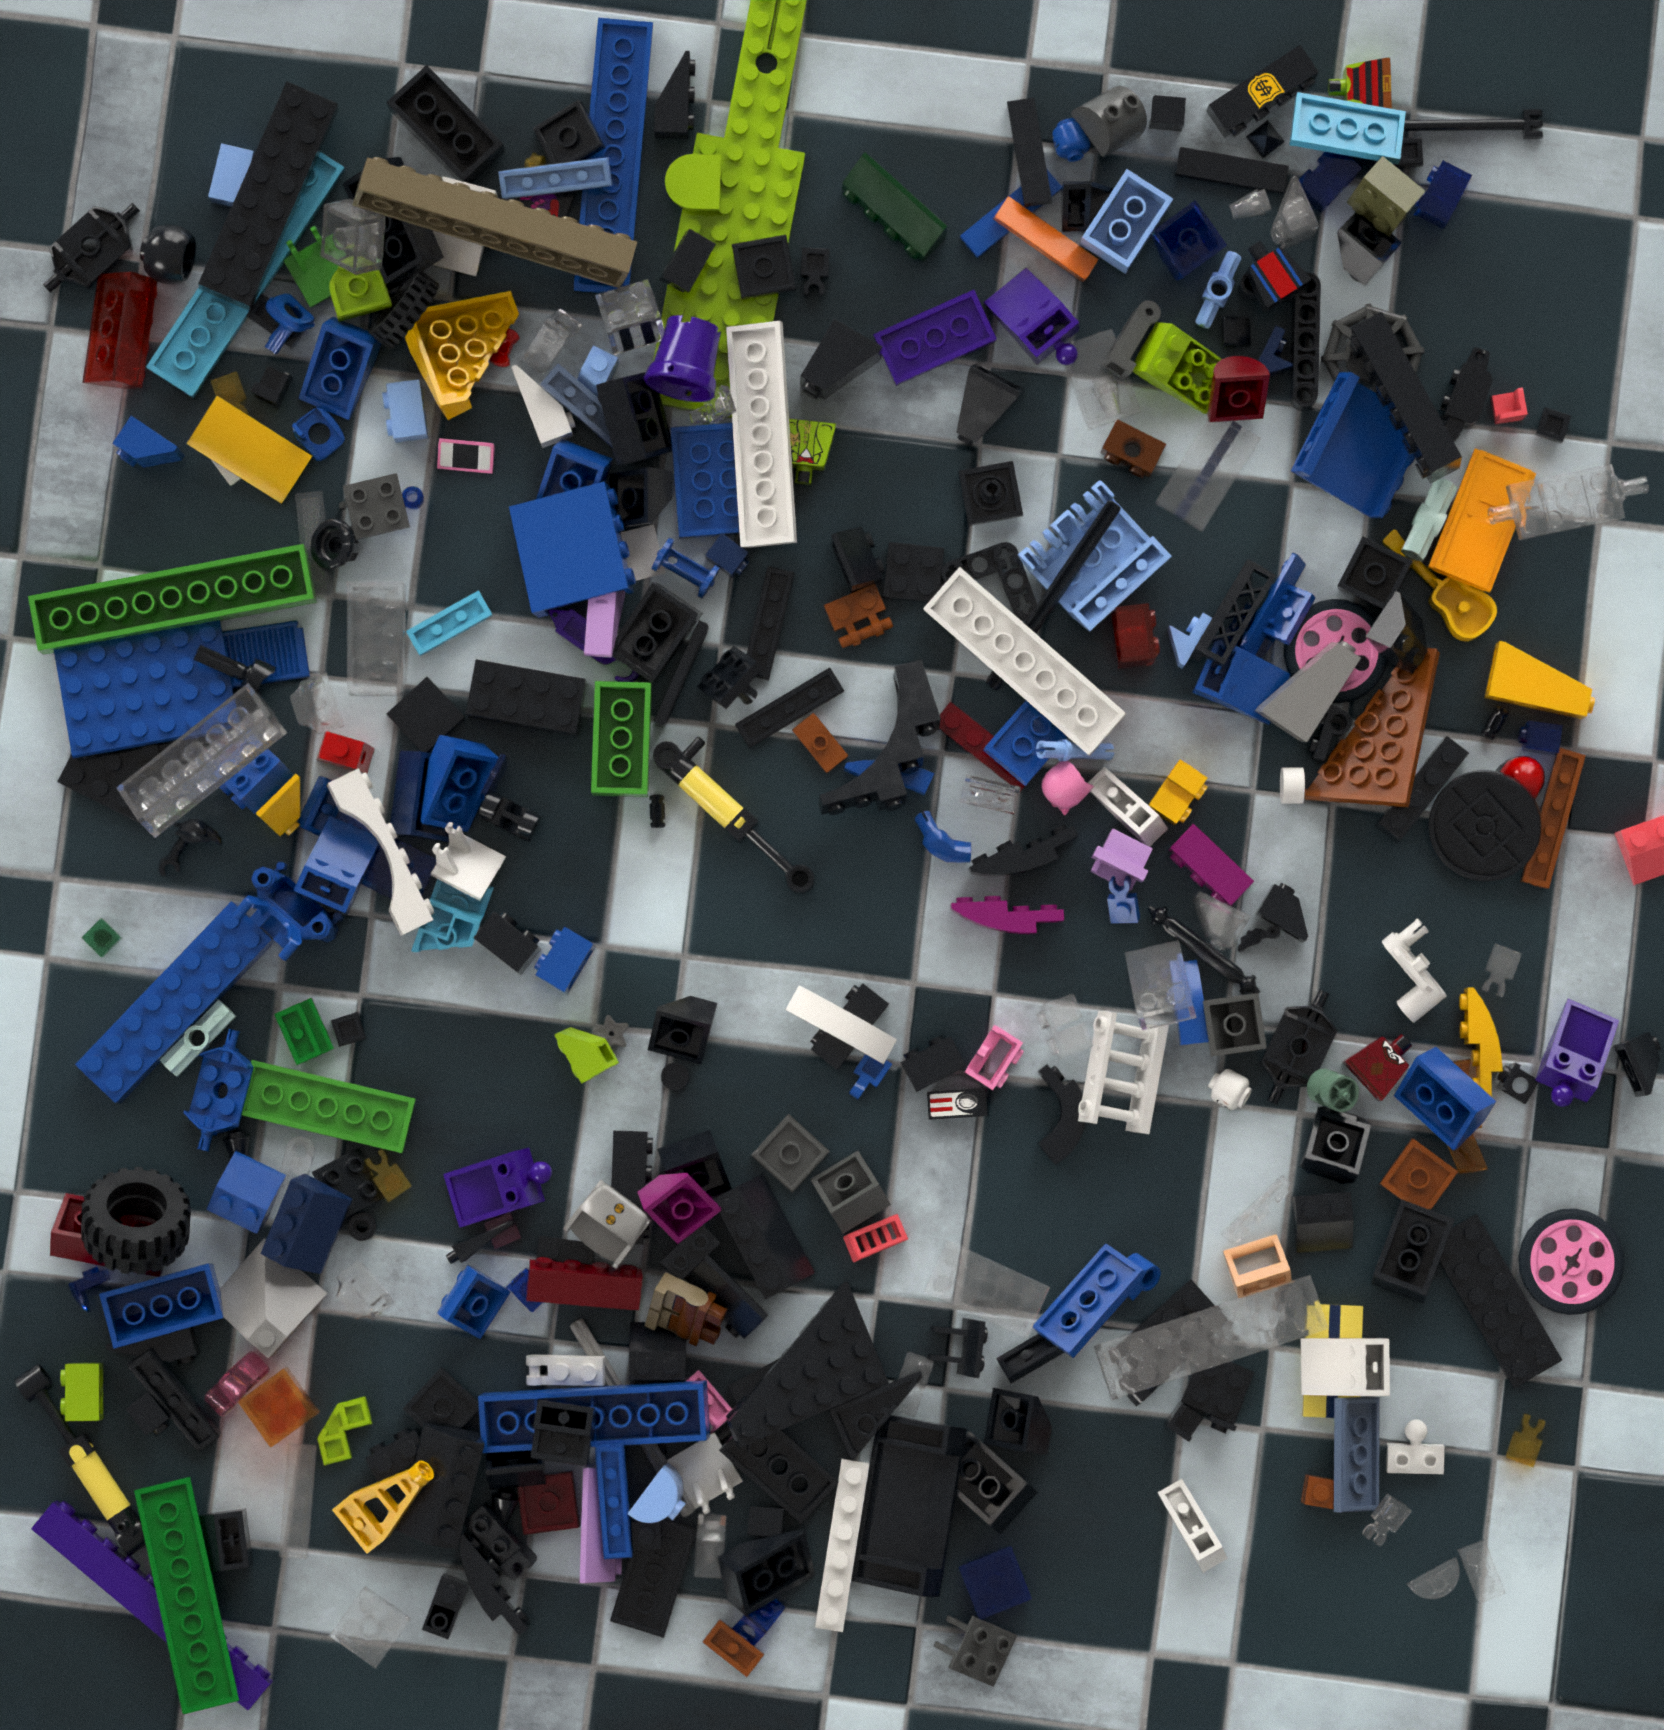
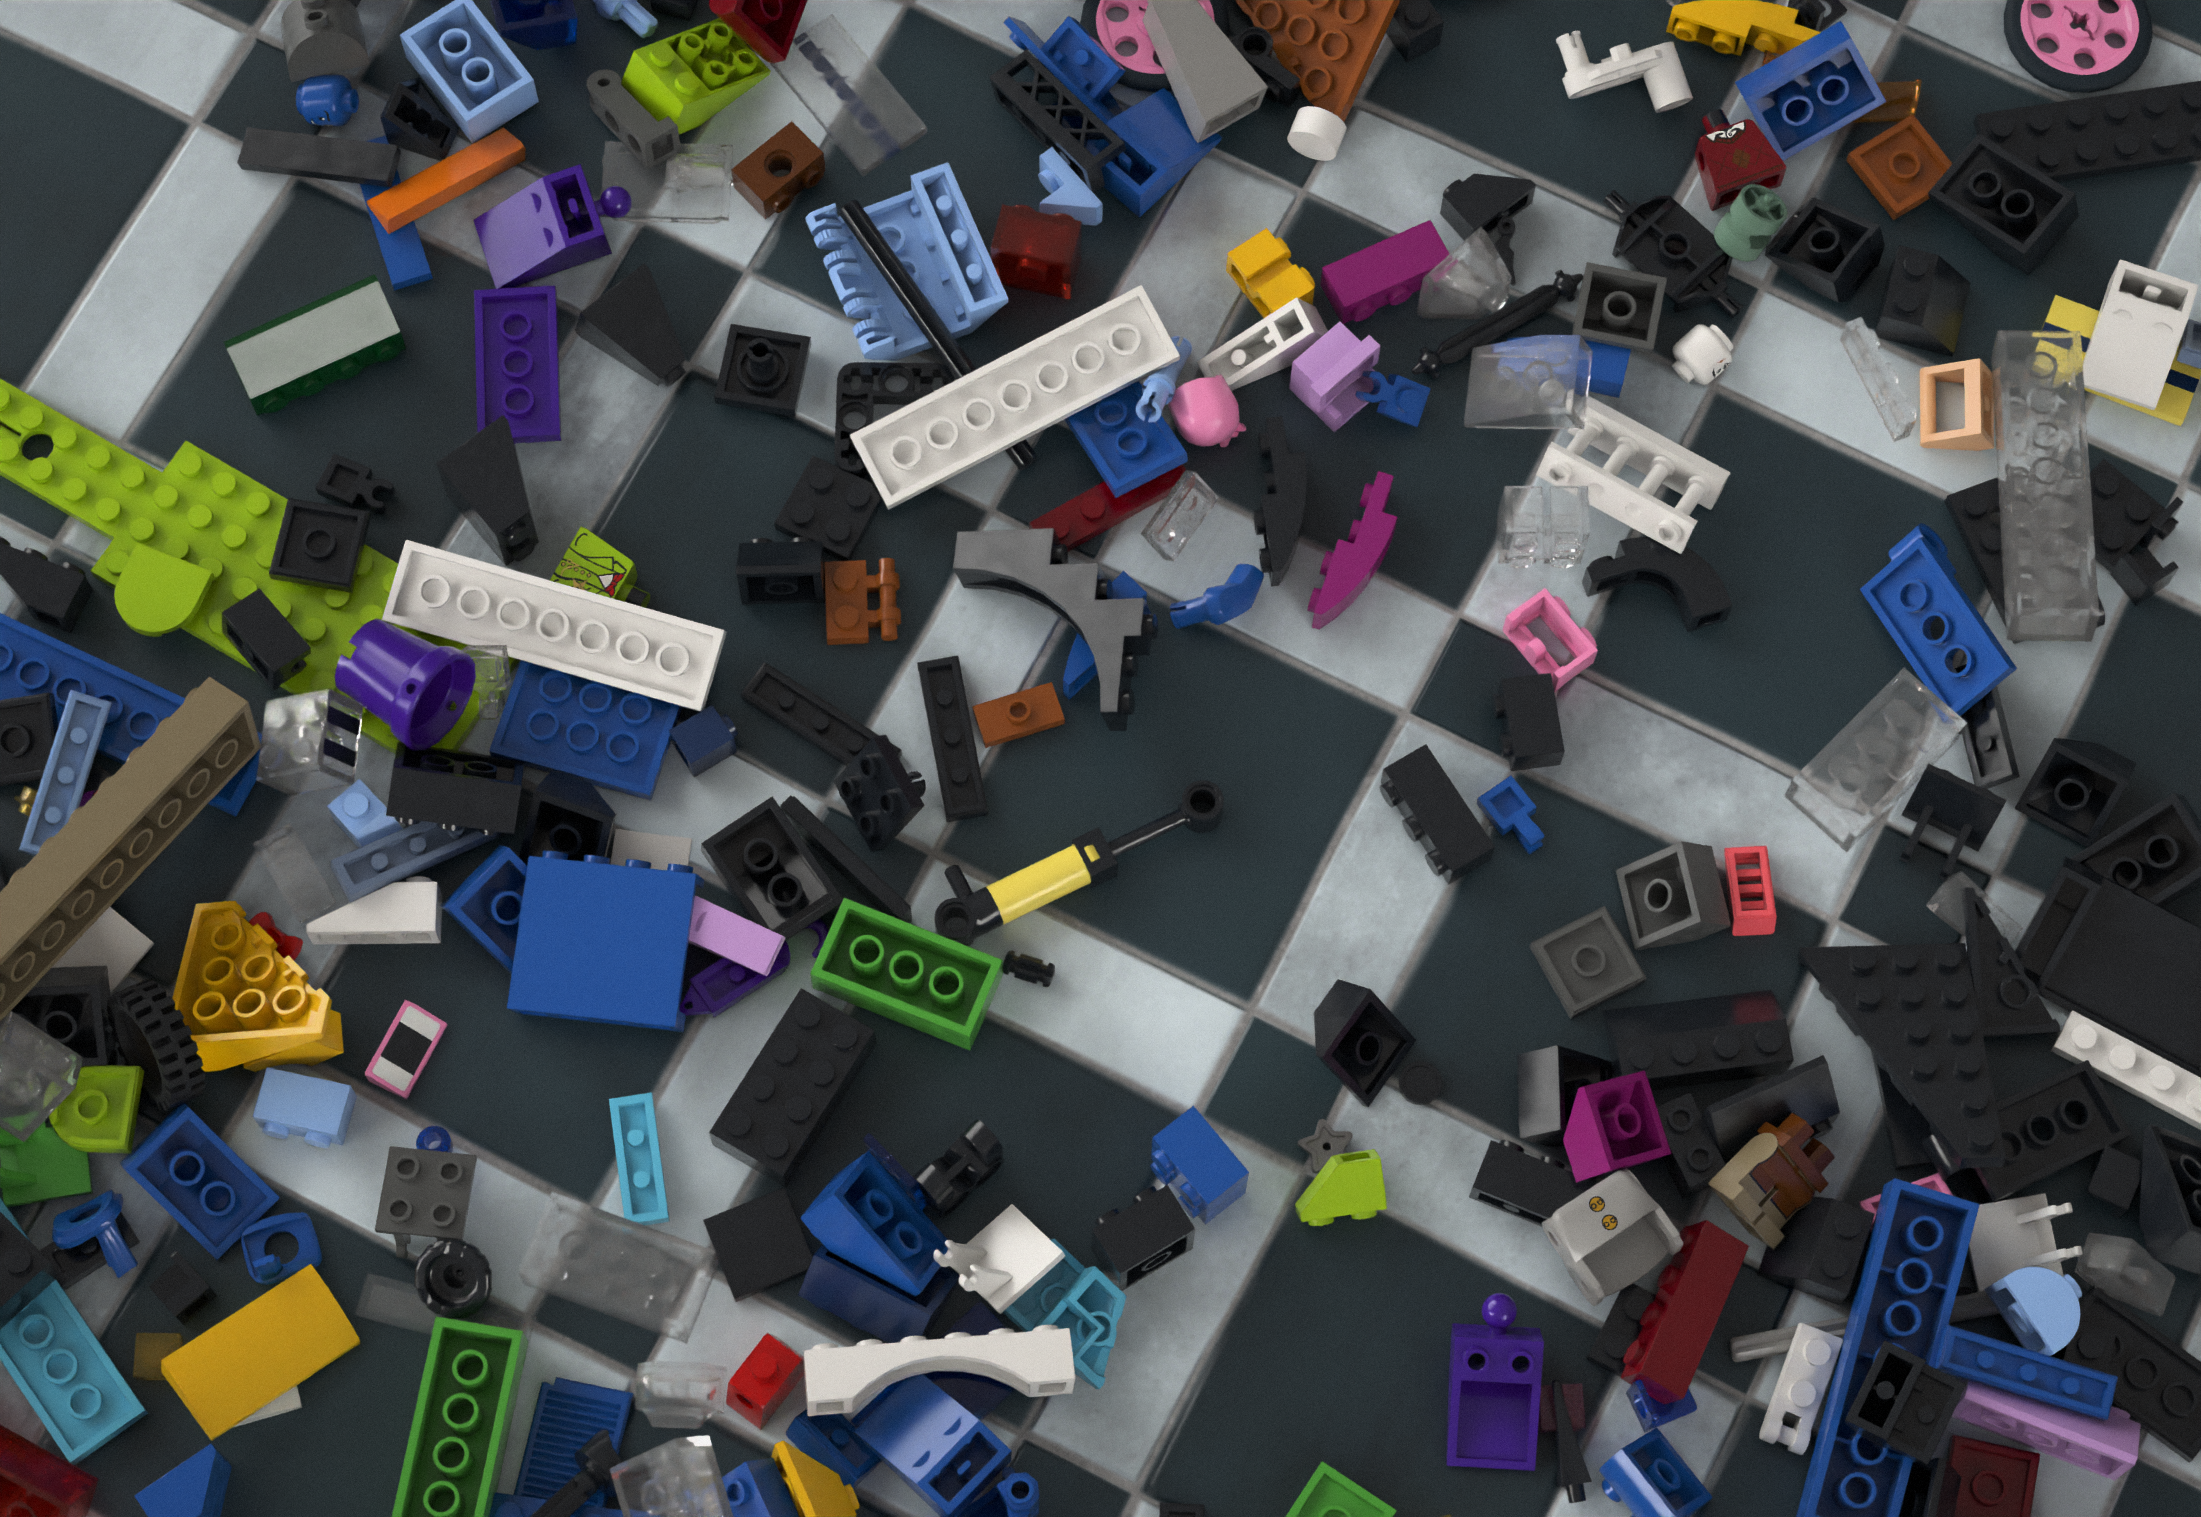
camera: 65 degrees left, 15 degrees down
blue hose [651,537,721,599] -> none
white slope [786,985,897,1064] -> none
slope [927,1088,989,1120] -> none

